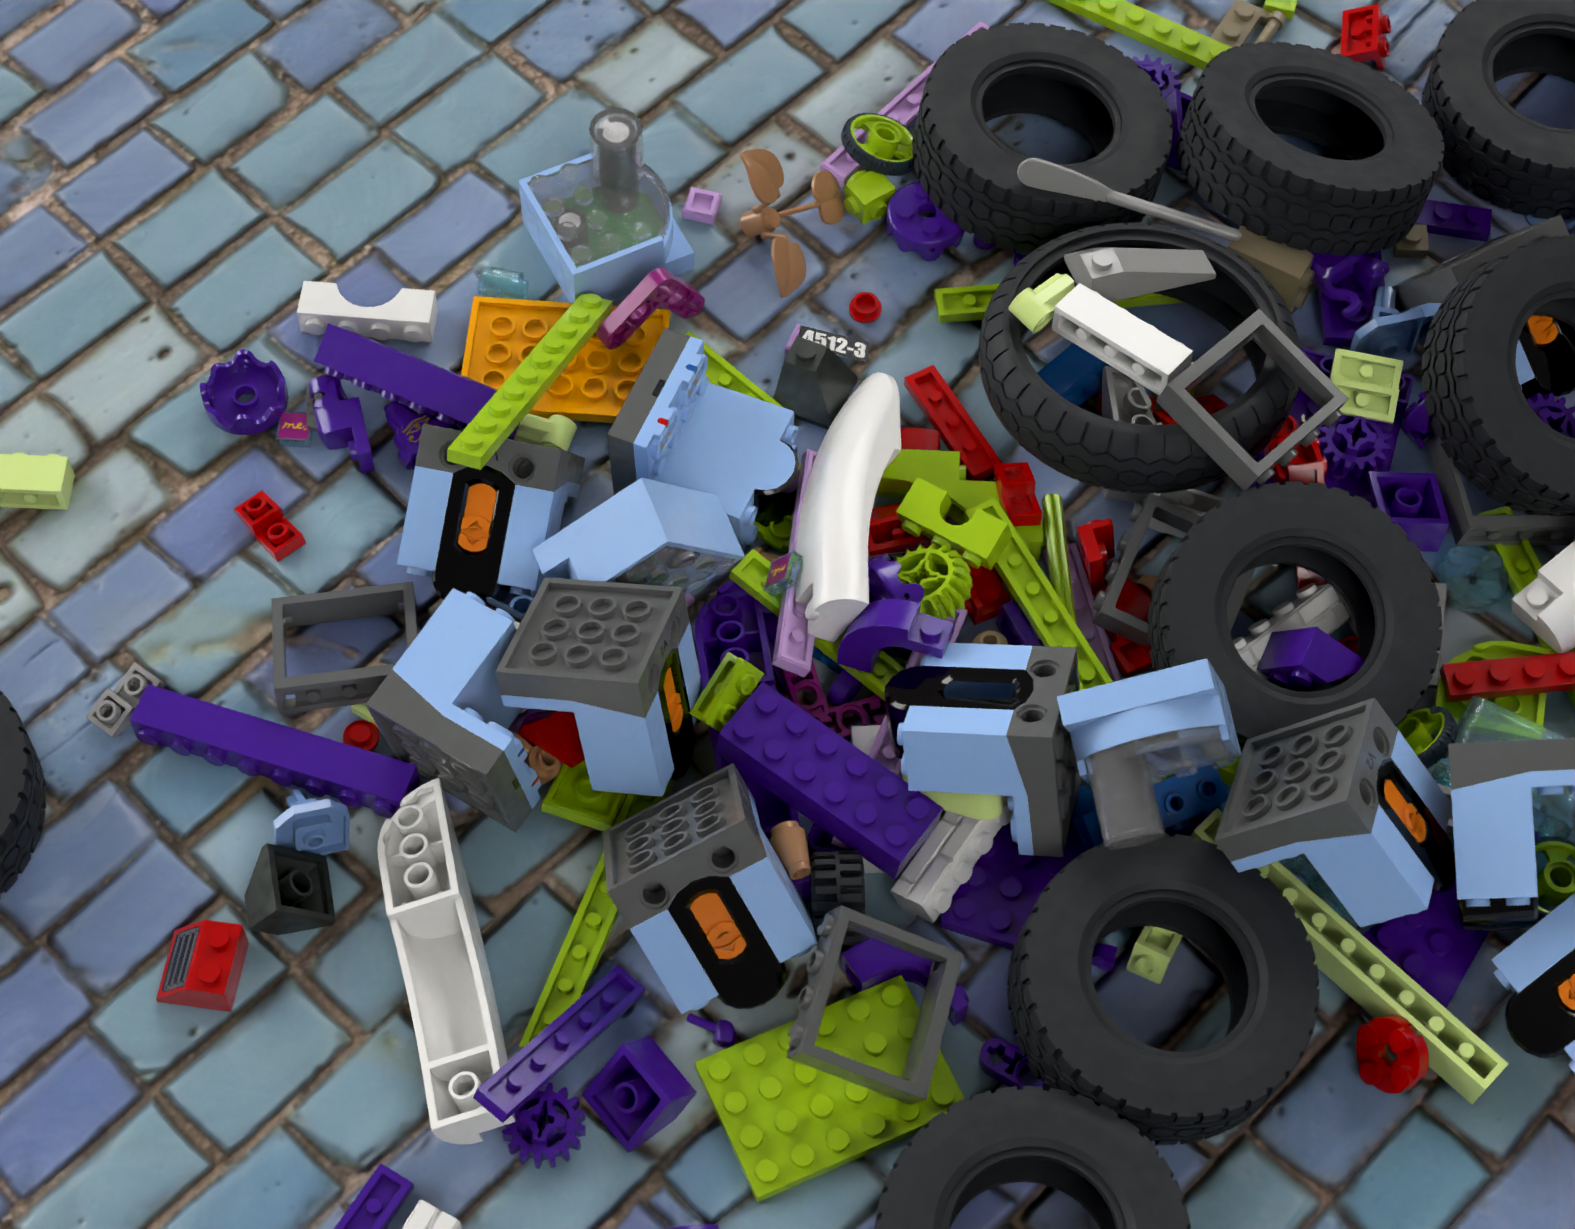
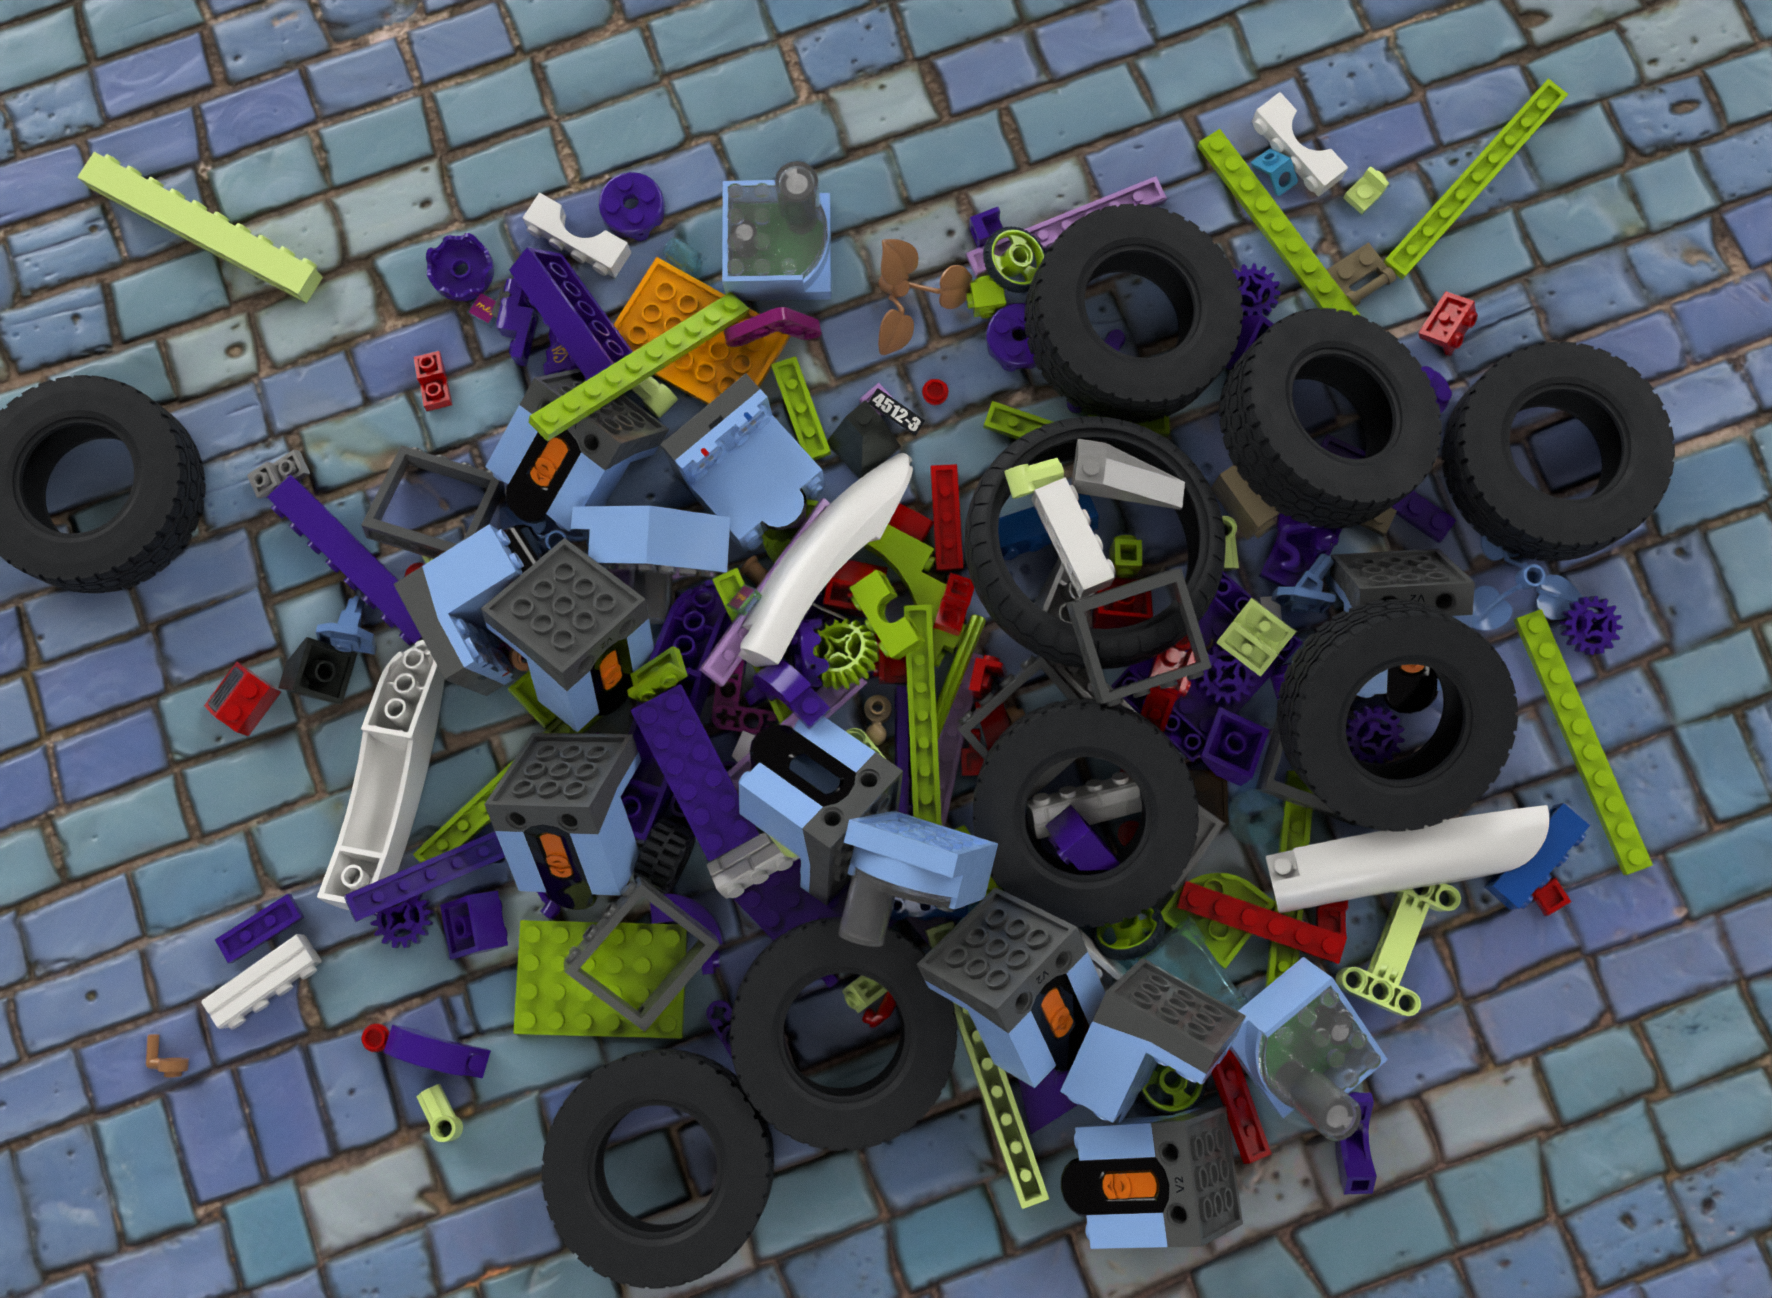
camera: 30 degrees right, 20 degrees up
lavender tile [682,187,722,225] -> none
medium nougat cone [769,821,811,880] -> none
light grey piece [1017,158,1242,242] -> none
red plate [1356,1015,1429,1094] -> none
none -> dark purple plate [599,172,666,241]
none -> red arm [862,991,896,1028]
none -> dark purple panel [969,207,1003,248]

